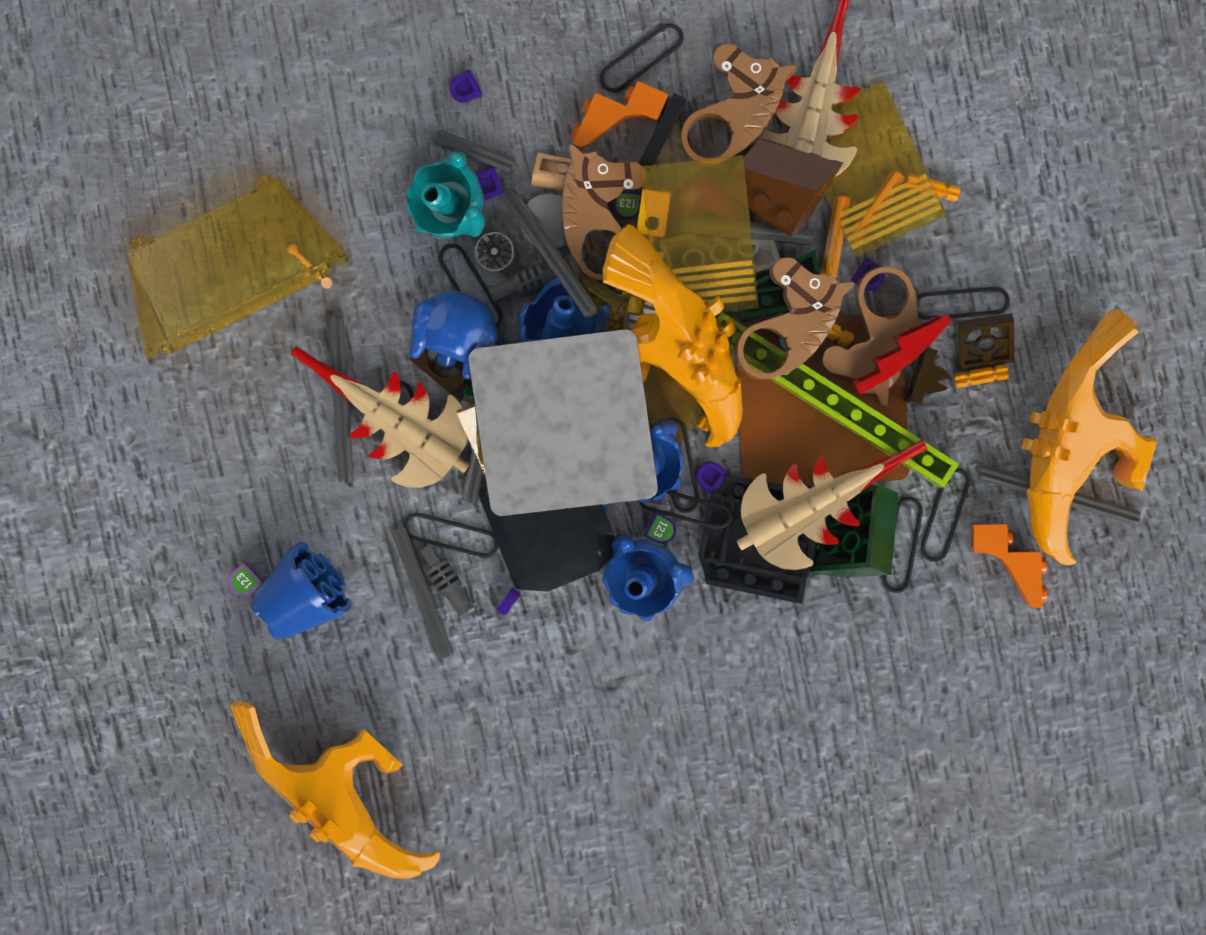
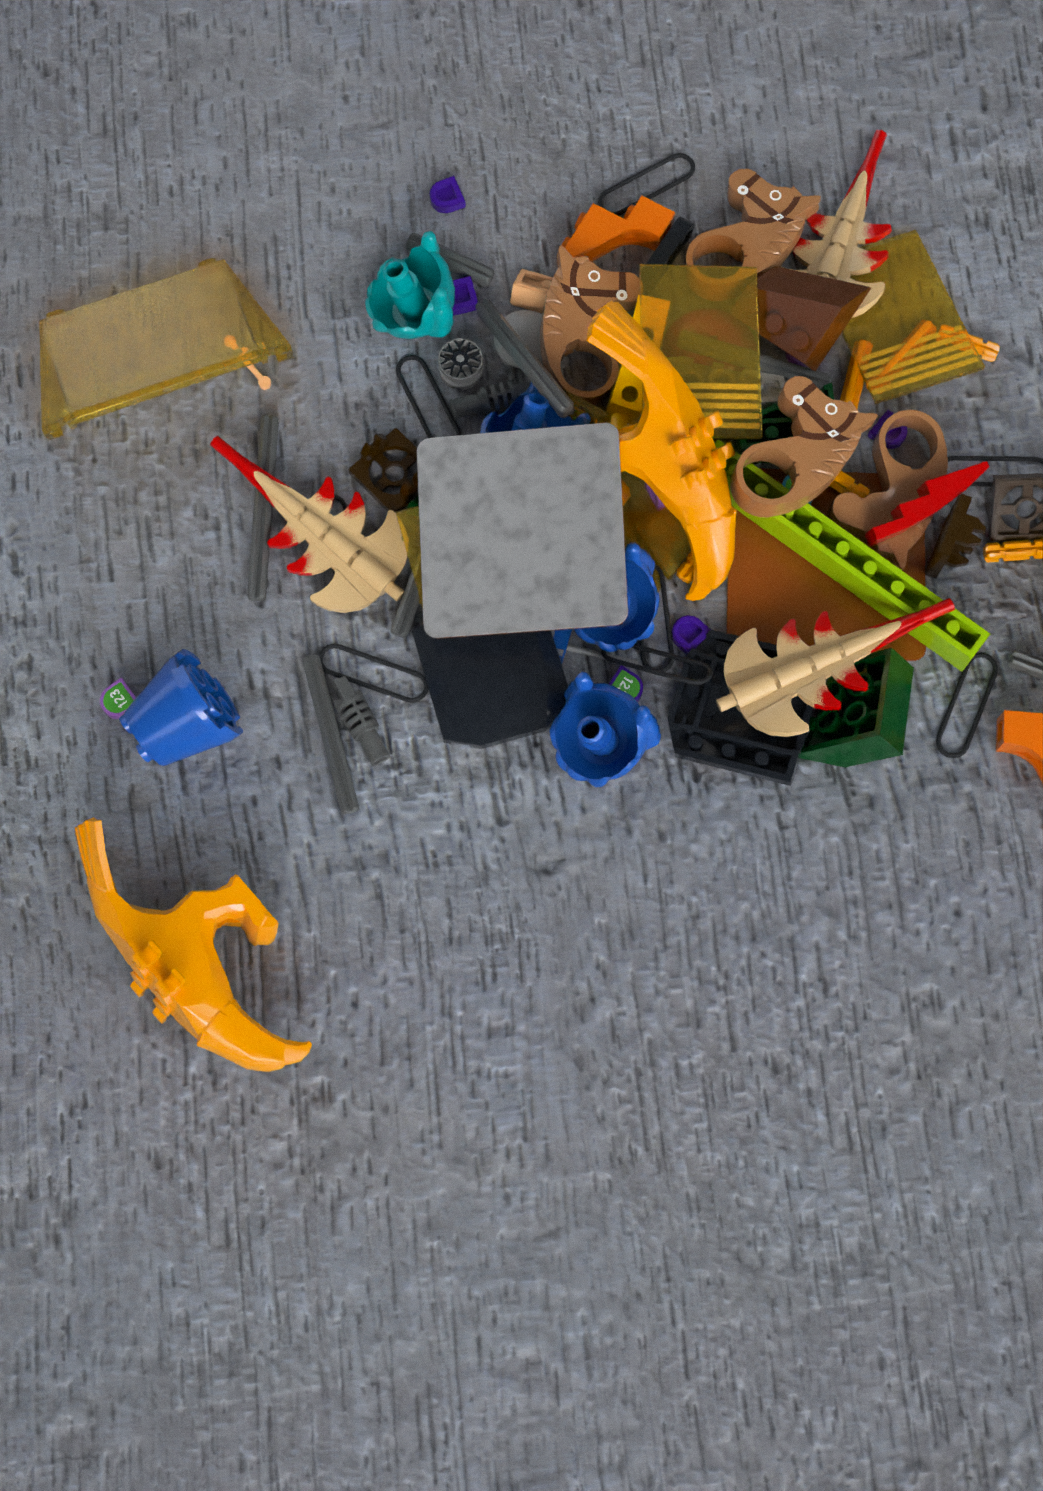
camera: 10 degrees right, 15 degrees down
blue piece [409,291,499,379] -> none
dark purple tile [496,587,521,615] -> none
black piece [883,497,923,593] -> none

